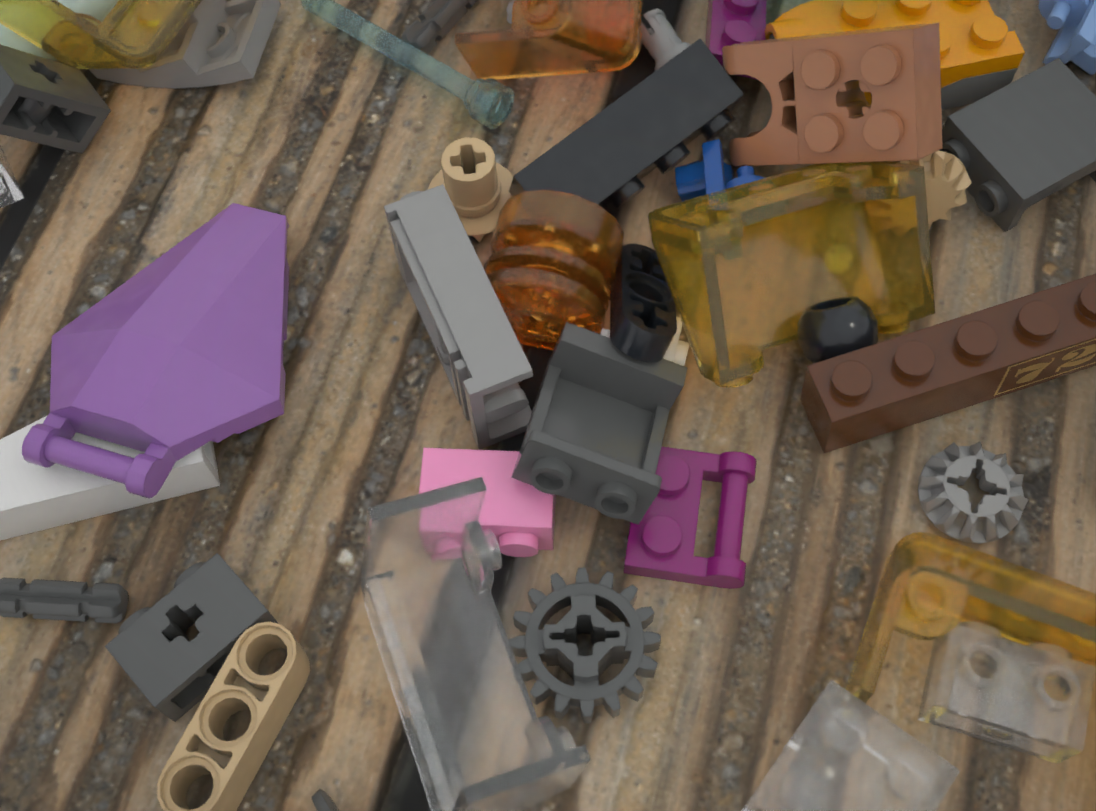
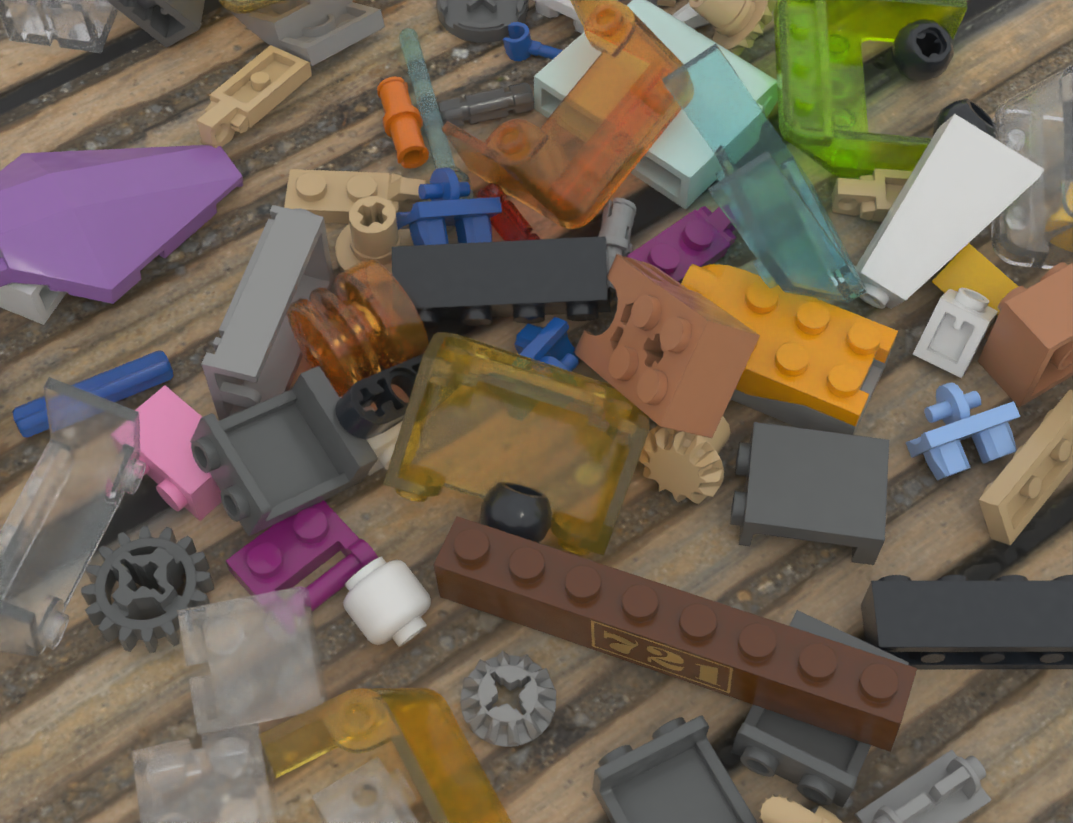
camera: 35 degrees right, 5 degrees down
none -> blue axle [12,350,173,437]
none -> clear piece [177,586,329,735]
none -> tan hinge [196,45,312,148]
none -> tan hinge [284,169,427,224]
none -> white head [343,556,431,647]
none -> orange pin [377,76,429,169]
none -> blue hips [396,168,502,246]
none -> clear red axle [476,183,541,241]

